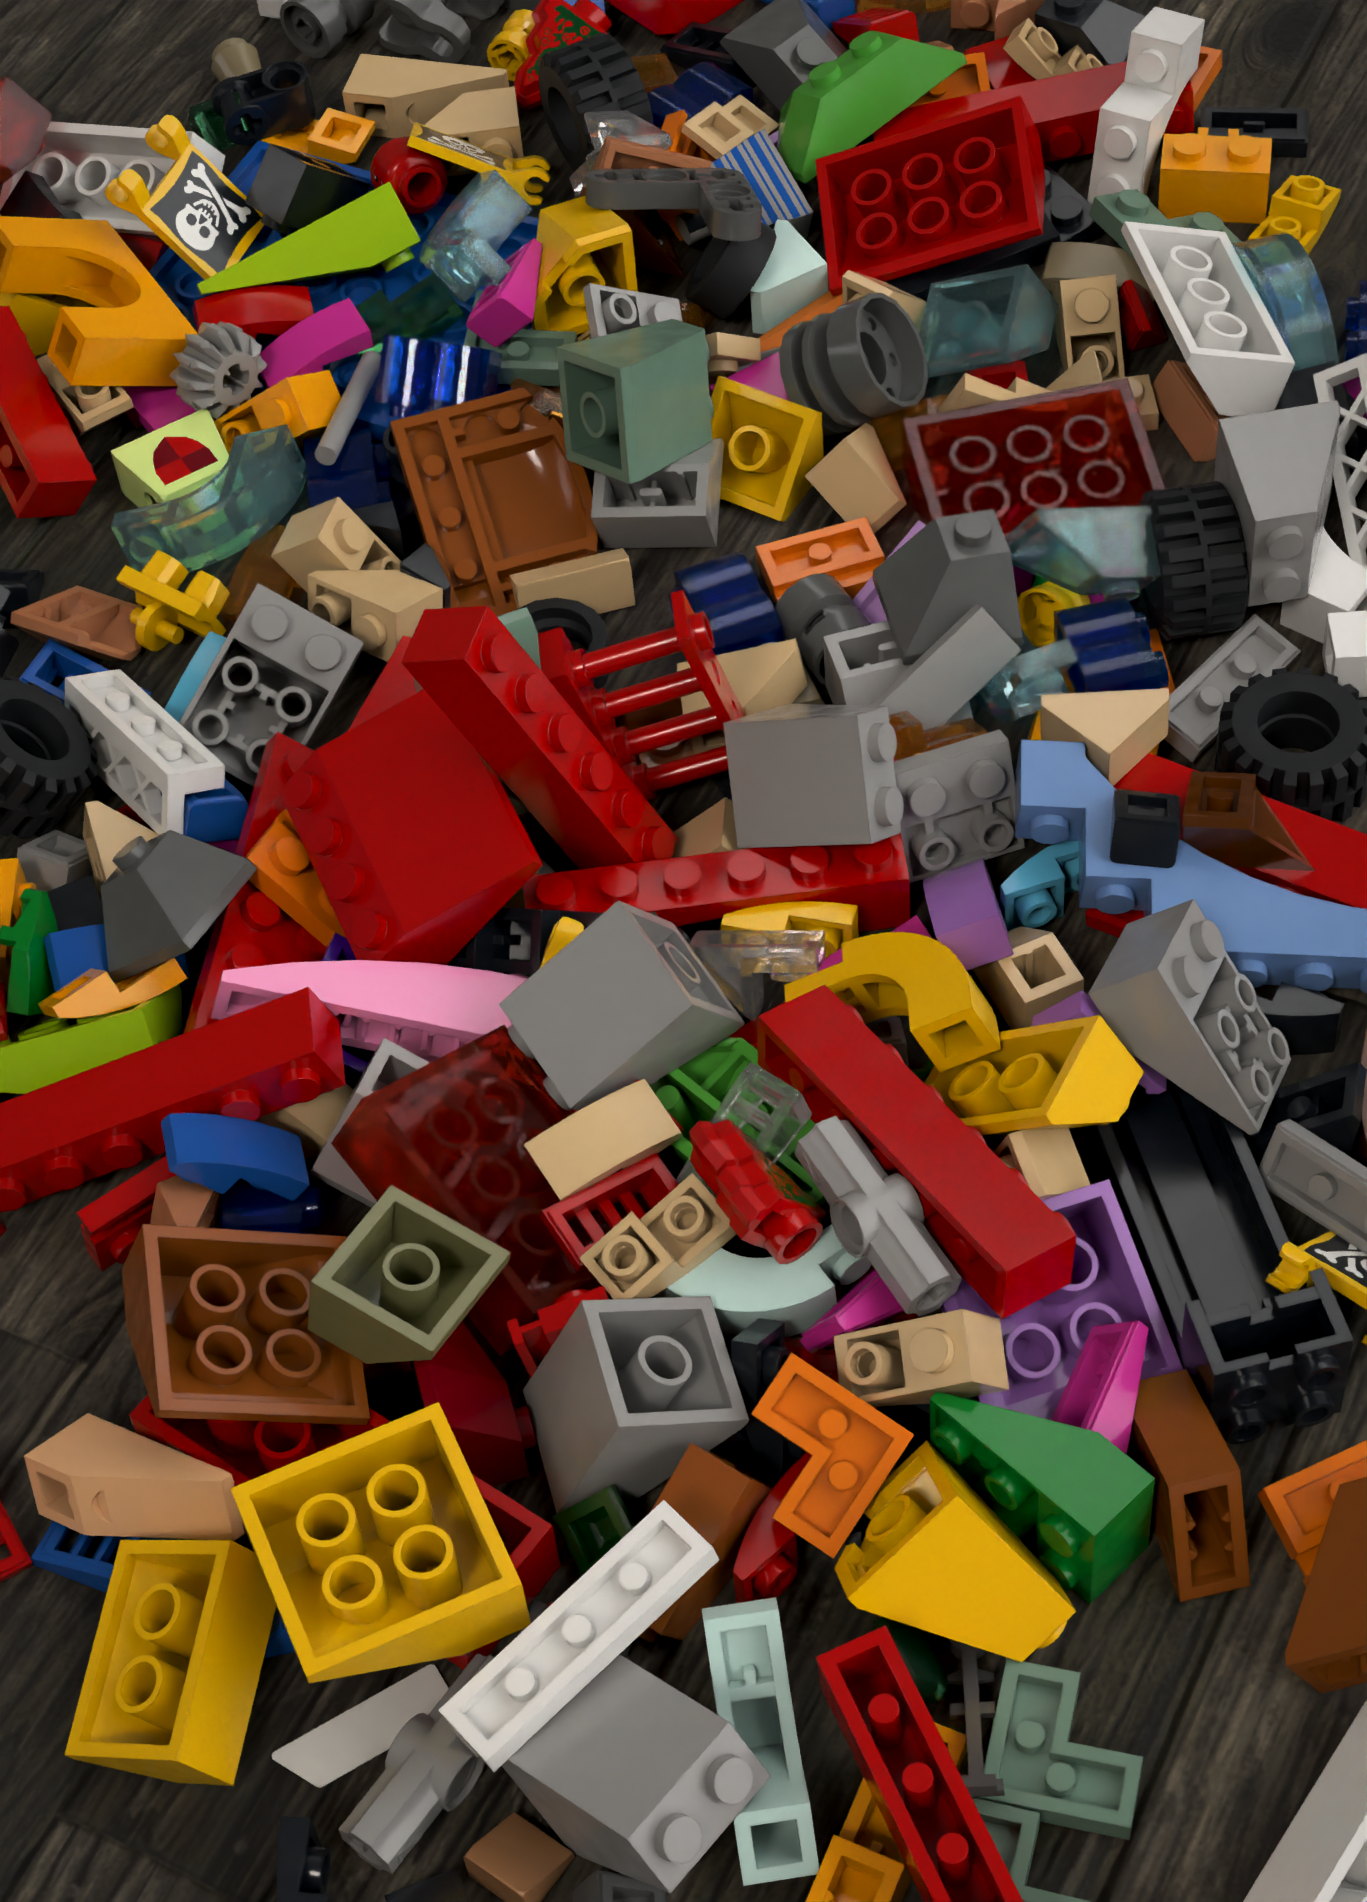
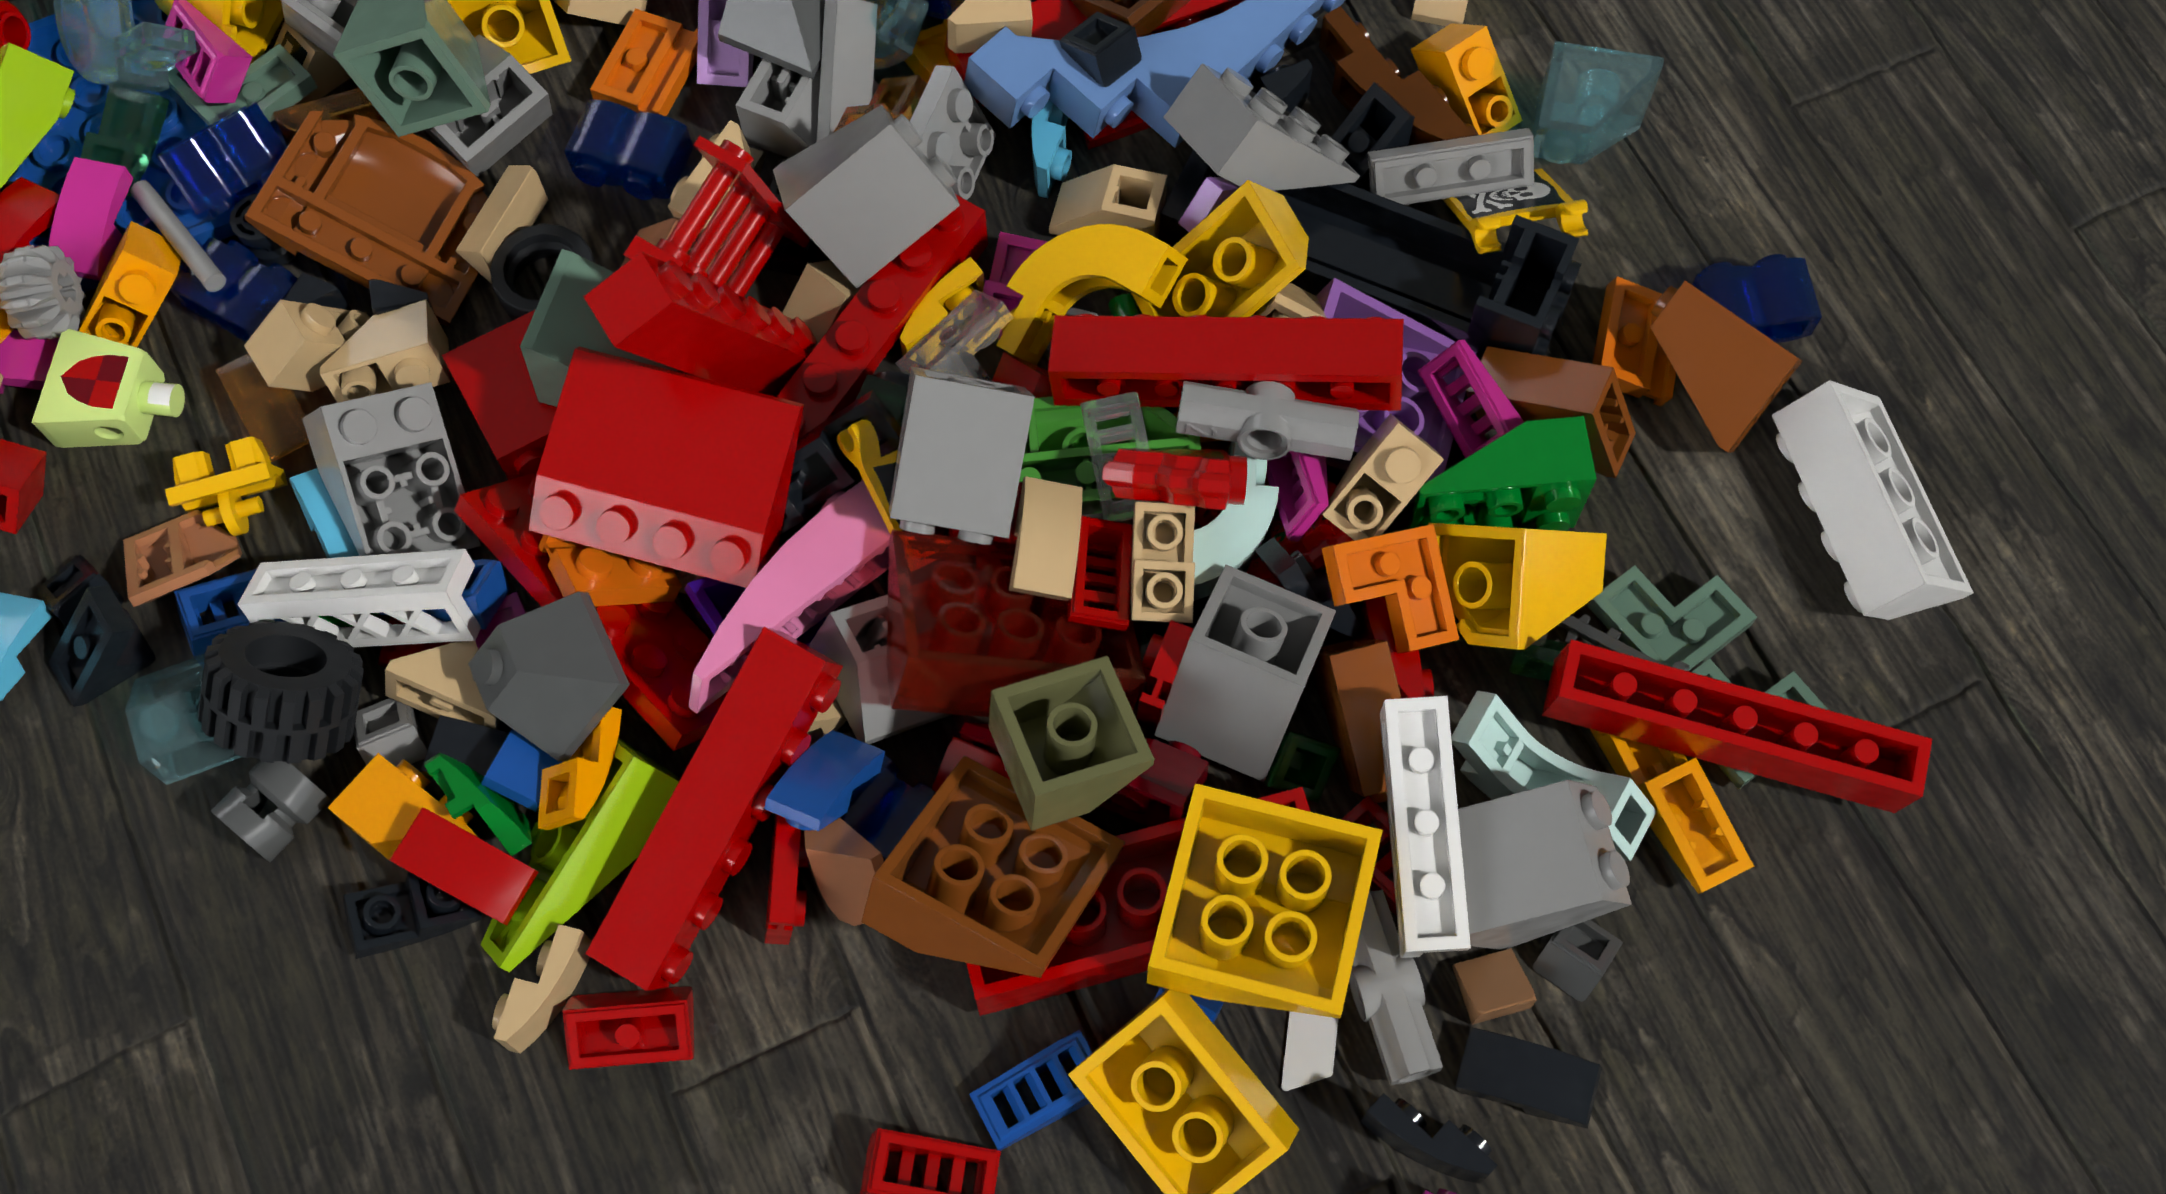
camera: 55 degrees left, 15 degrees up
light nougat slope [24,1413,245,1541] -> none
clear light blue arch [111,424,309,572] -> none
dark grey wheel [773,573,871,685] -> none
medium lavender slope [923,858,1014,971] -> none

